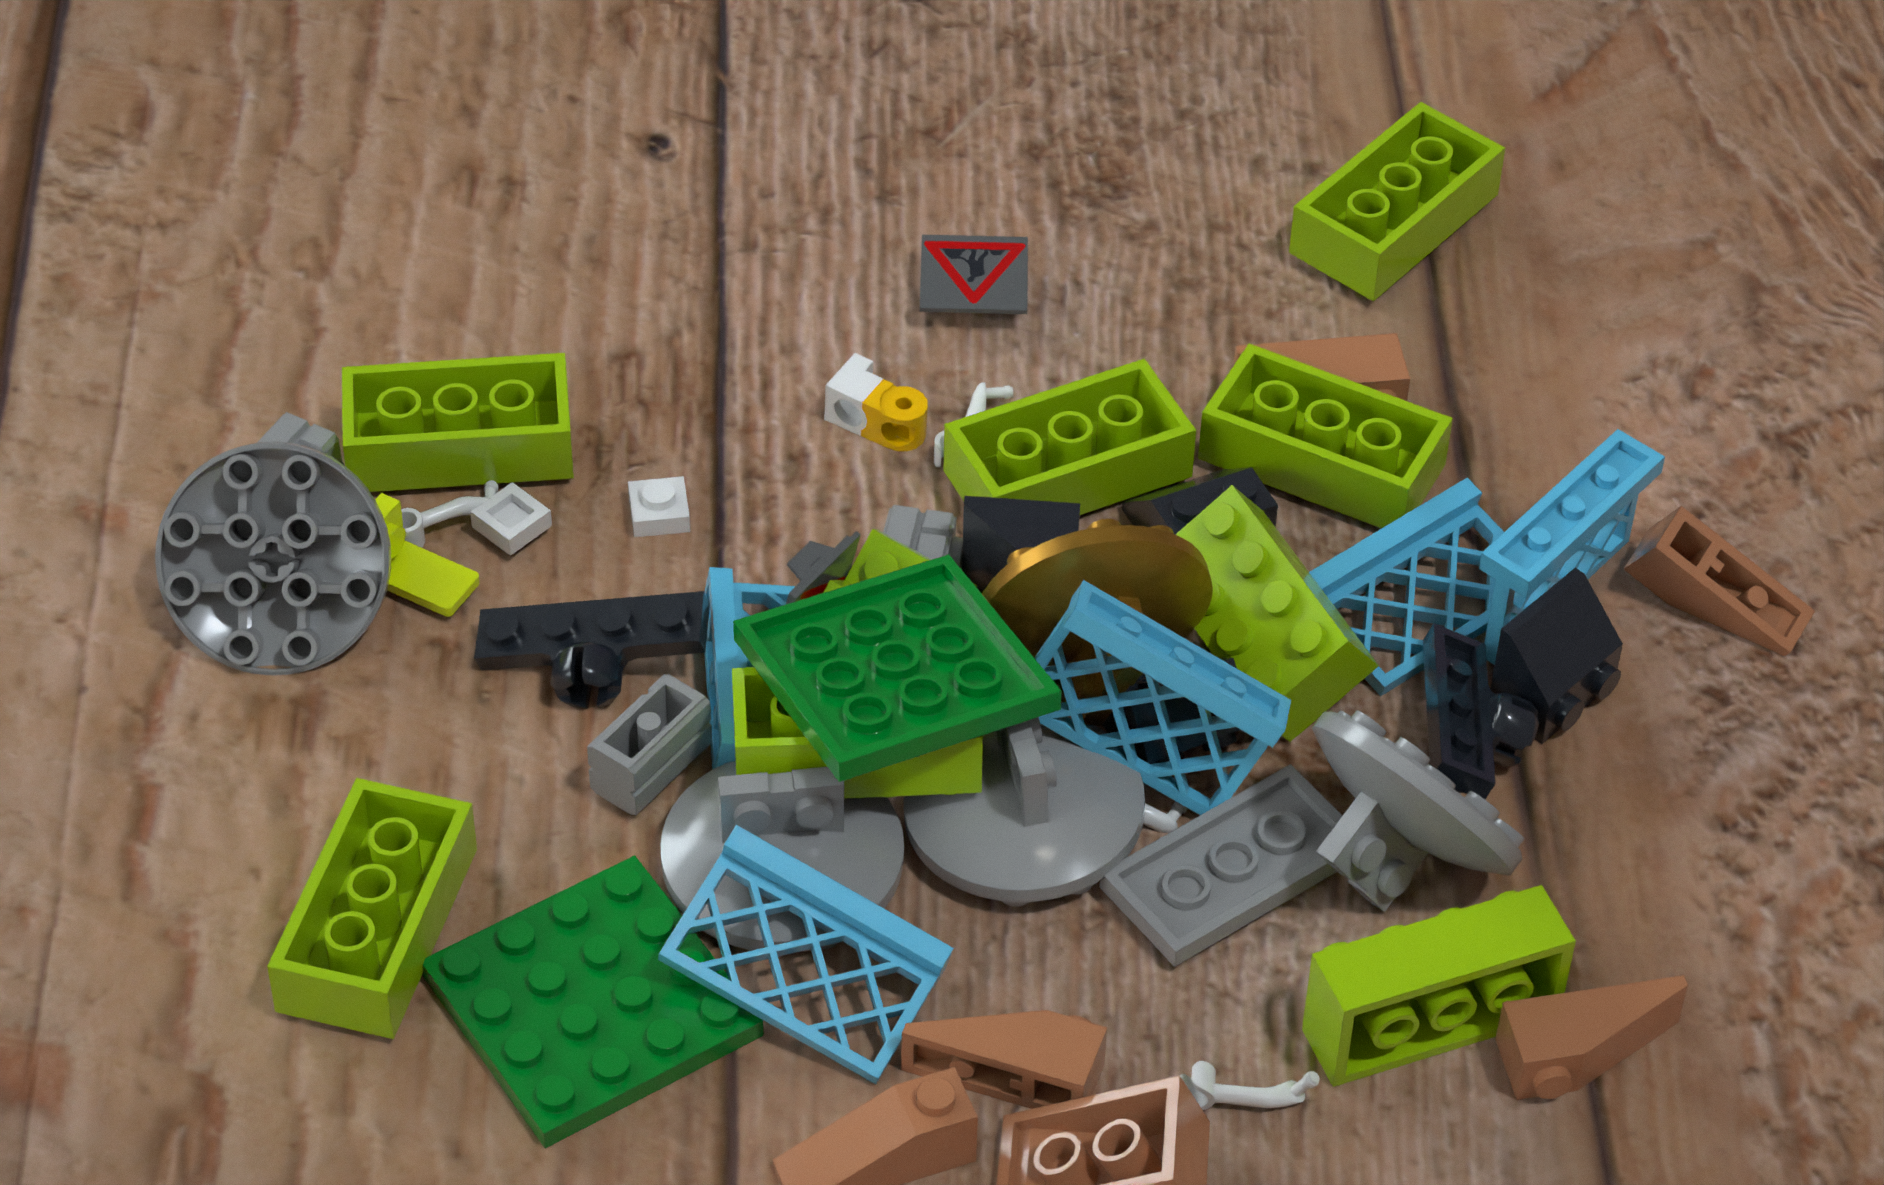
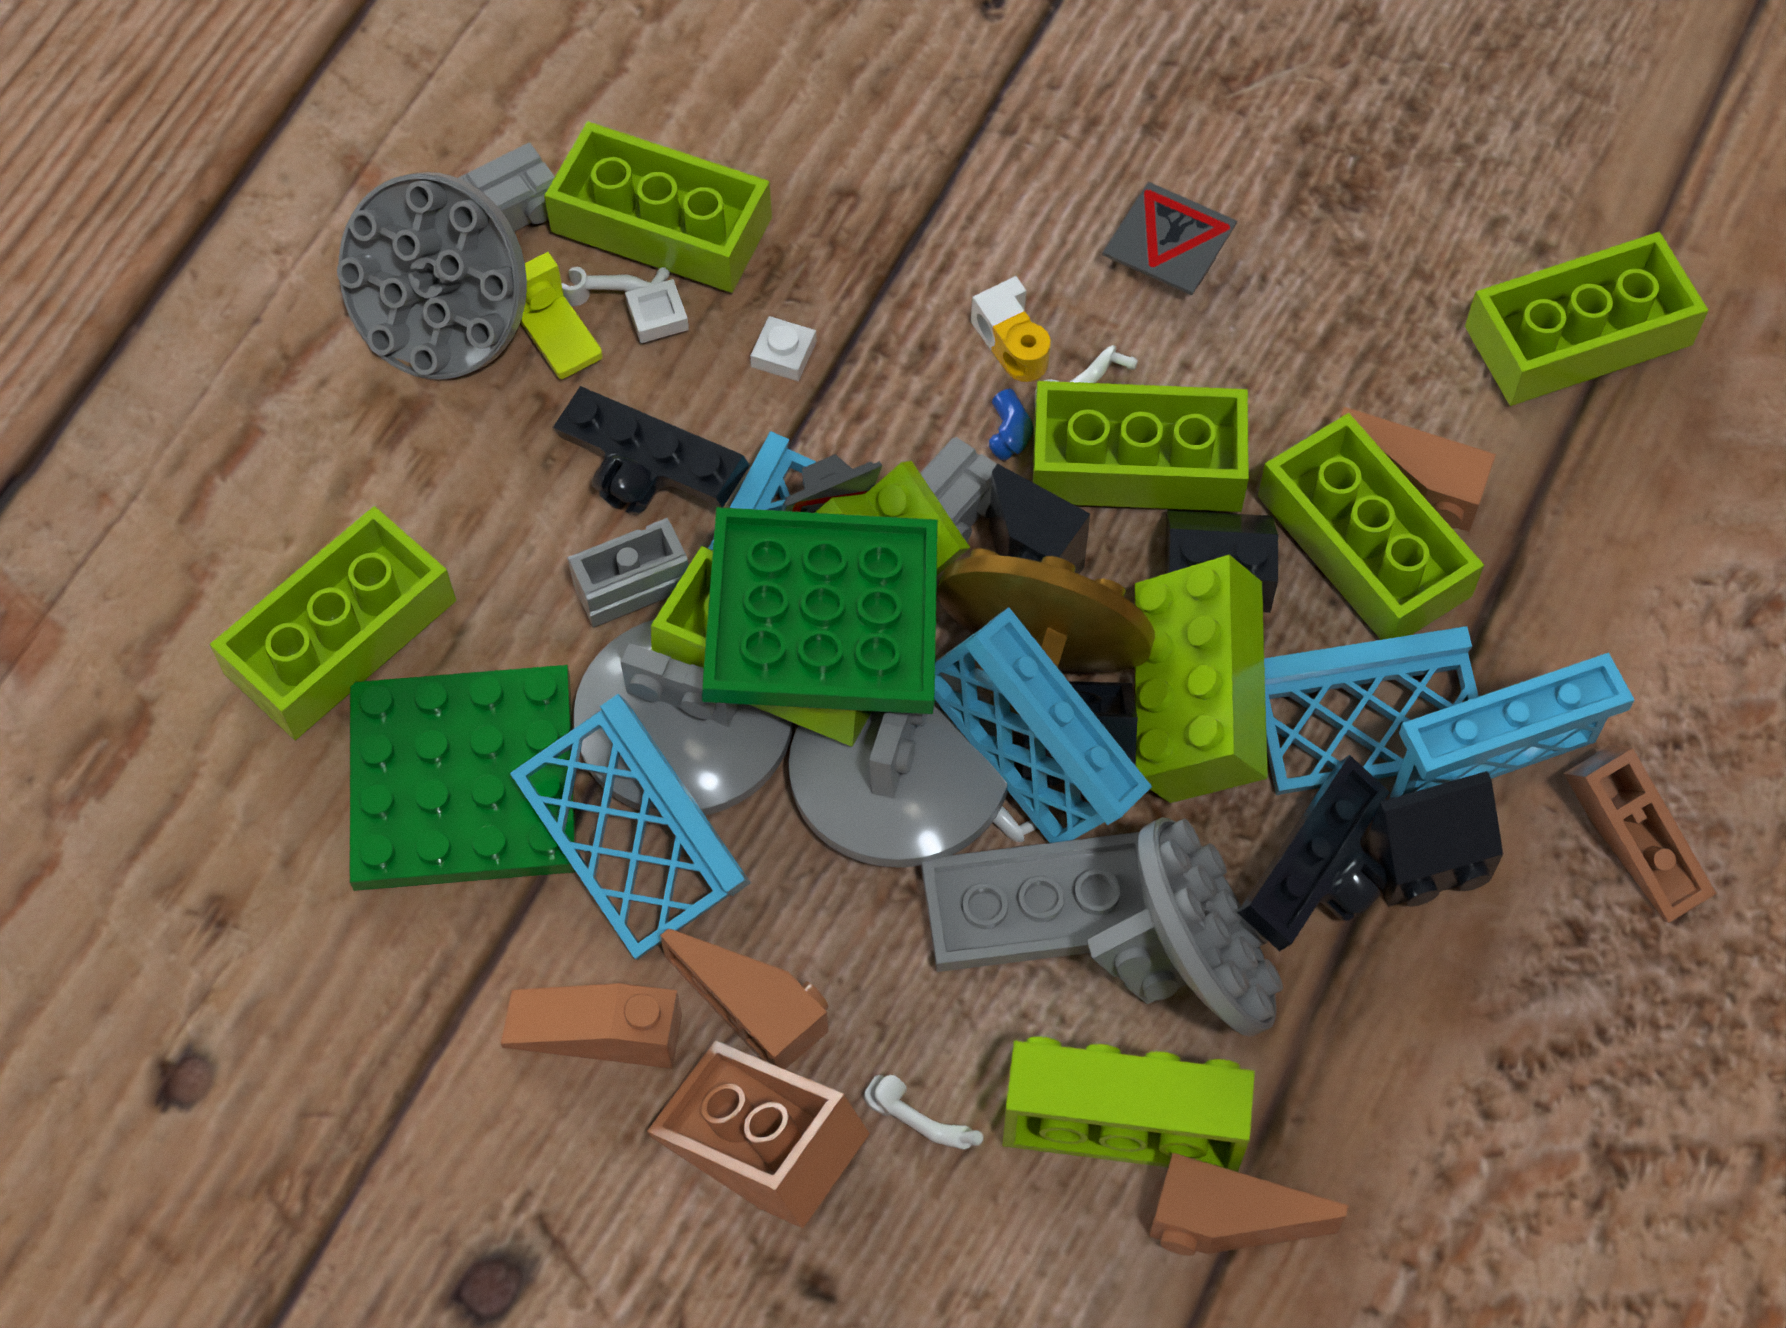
camera: 30 degrees right, 15 degrees up
none -> blue arm [989,388,1034,461]

